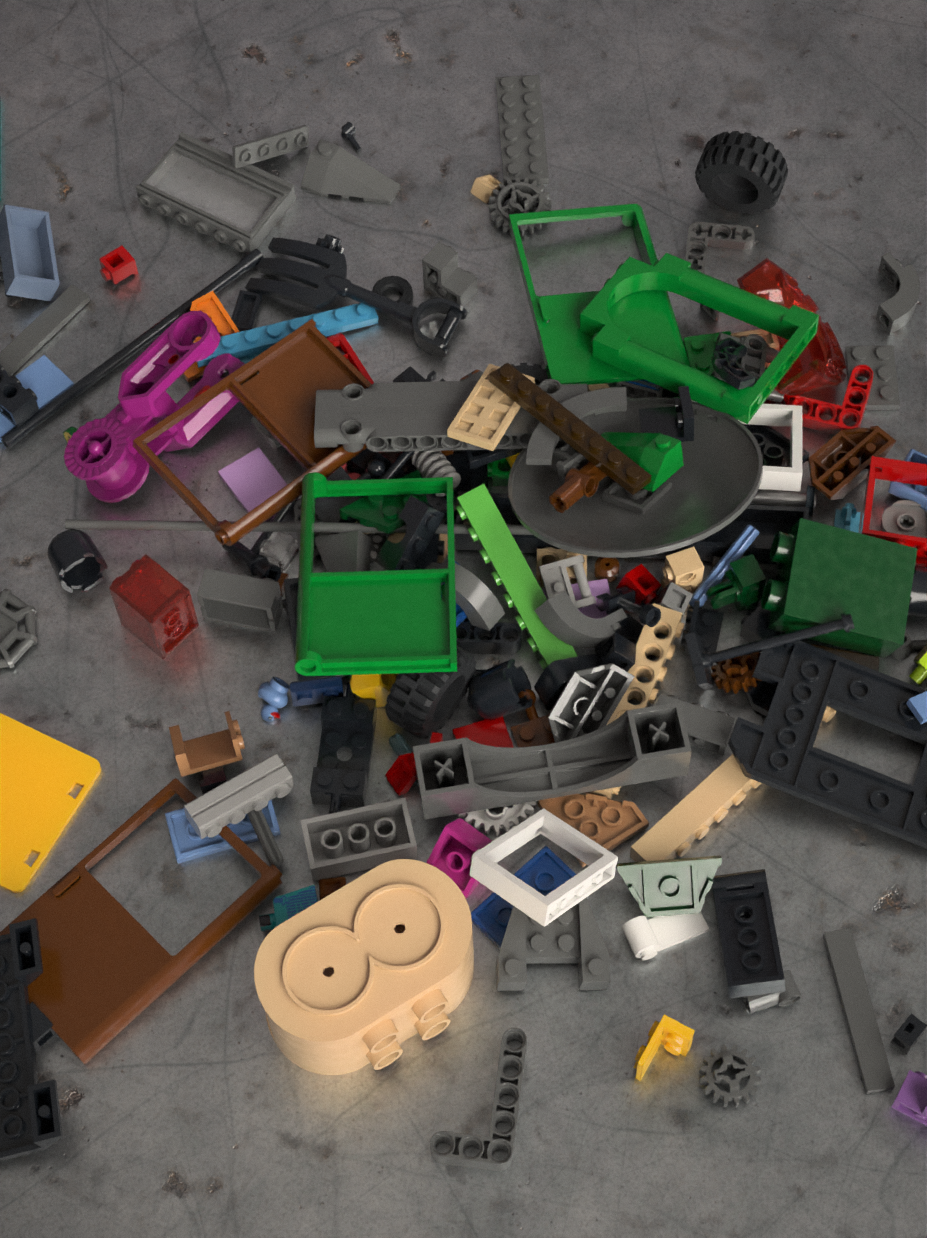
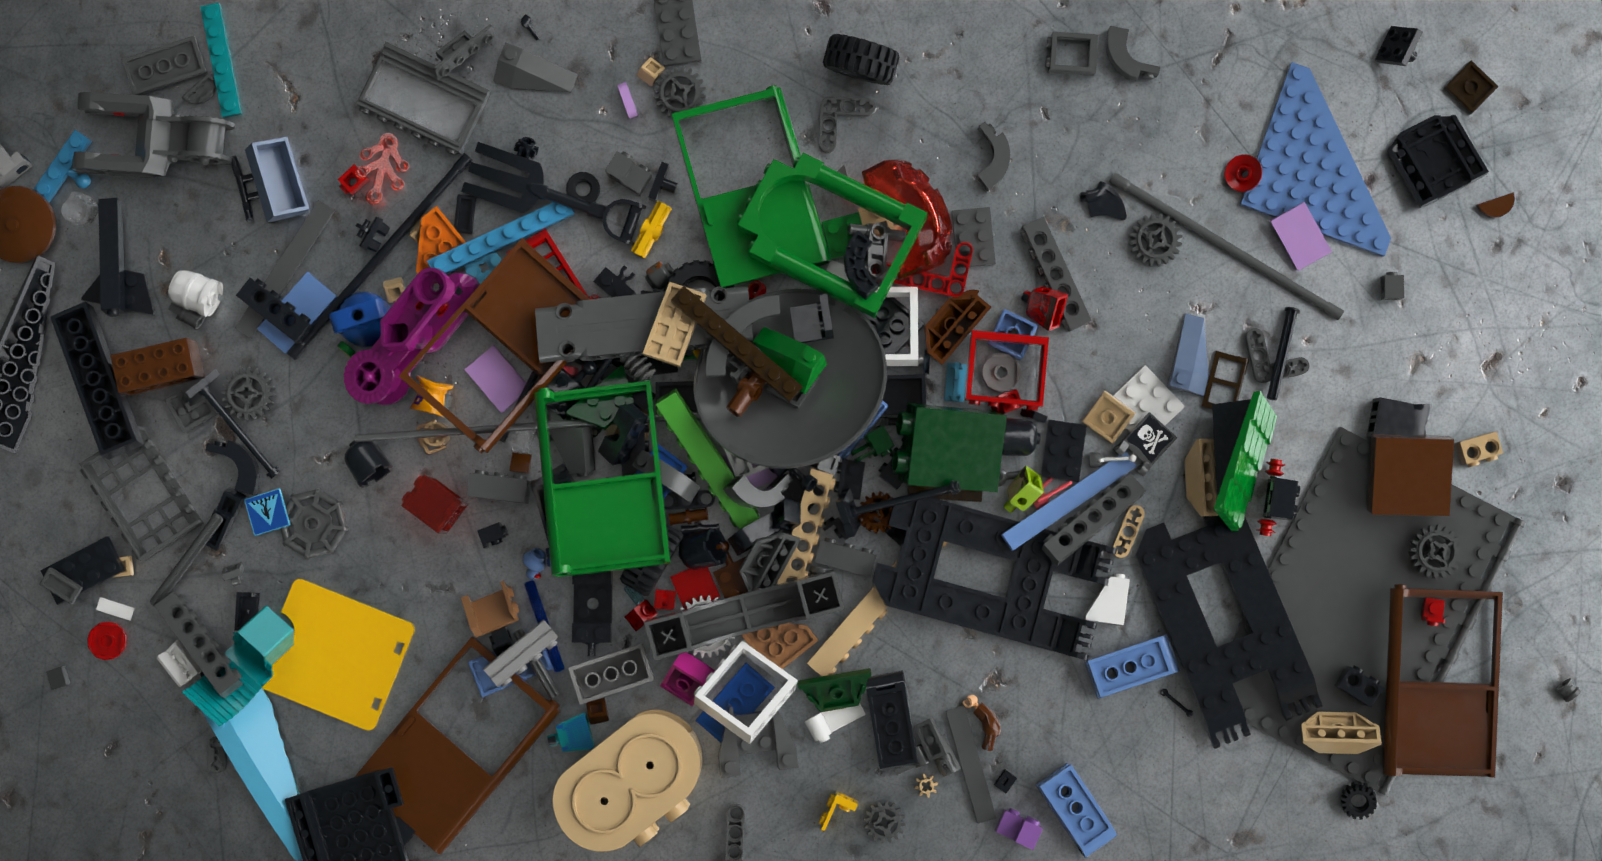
camera: 10 degrees left, 25 degrees up
black pin [222,541,281,582] -> none
none -> blue piece [329,292,390,347]
none -> clear red plant [355,133,409,205]
none -> black hips [356,216,390,252]
none -> light orange hat [410,376,454,417]
none -> tan piece [416,419,451,455]
none -> black brick [477,522,509,549]
none -> clear blue axle [524,580,565,672]
none -> lavender beam [617,82,638,119]
none -> yellow piece [631,201,672,259]
none -> black tile [648,162,678,202]
none -> reddish brown pin [669,508,709,526]
none -> black bracket [822,516,848,540]
none -> dark grey plate [914,717,961,777]
none -> tan gear [914,773,938,798]
none -> reddish brown arm [963,695,1001,751]

